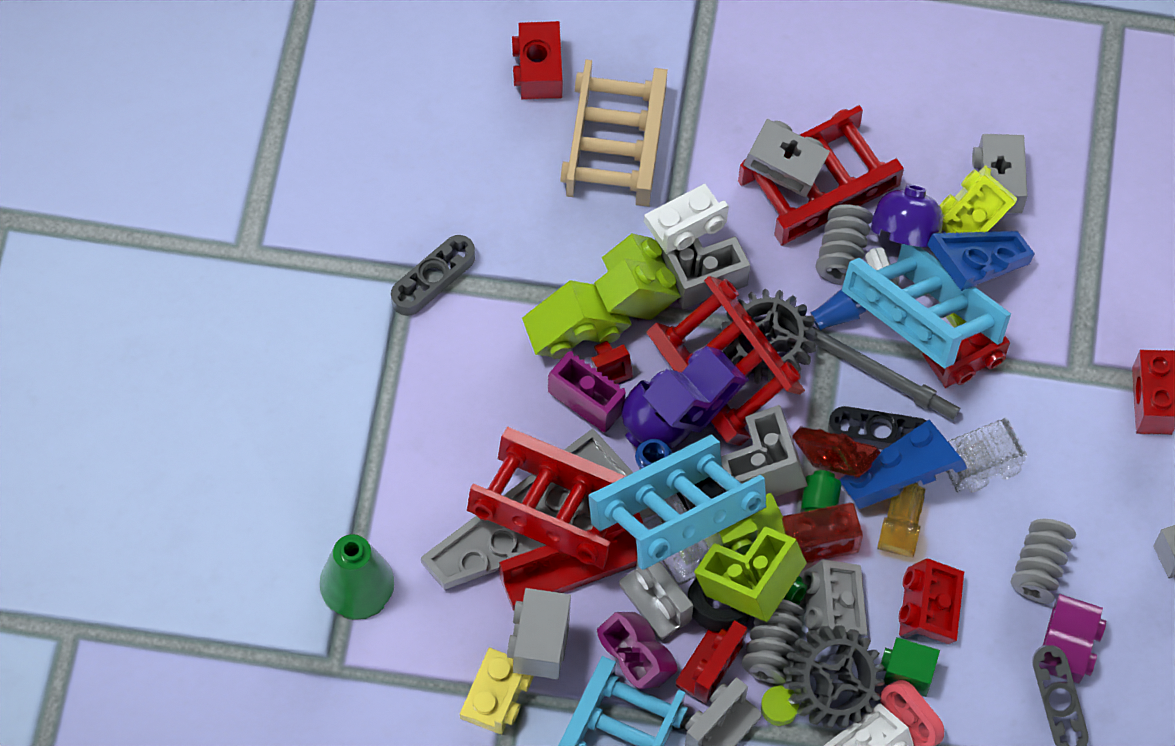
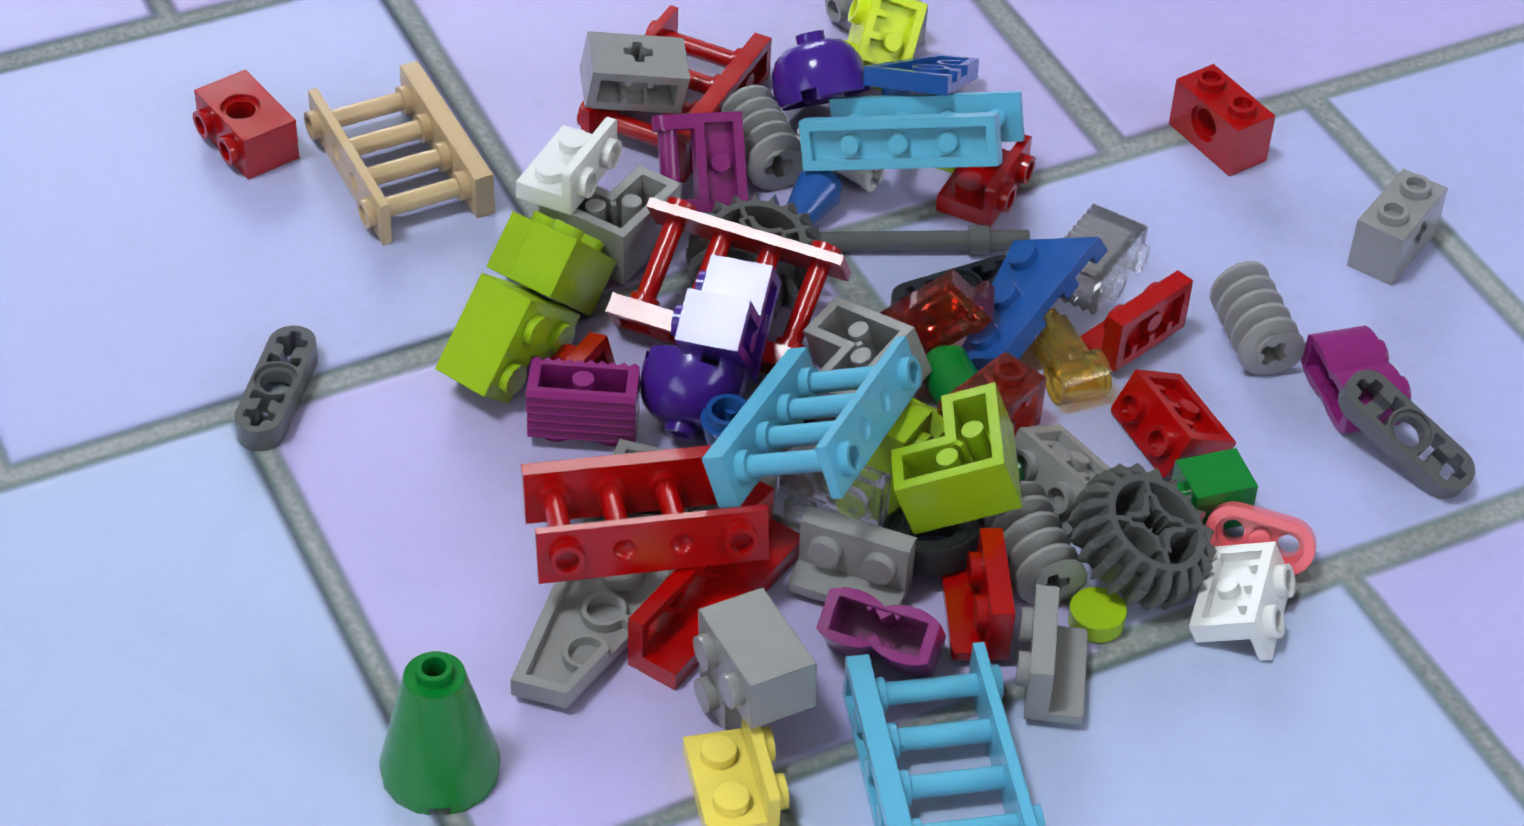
camera: 35 degrees left, 20 degrees down
none -> magenta plate [651,111,748,213]
none -> red bracket [1079,270,1193,372]

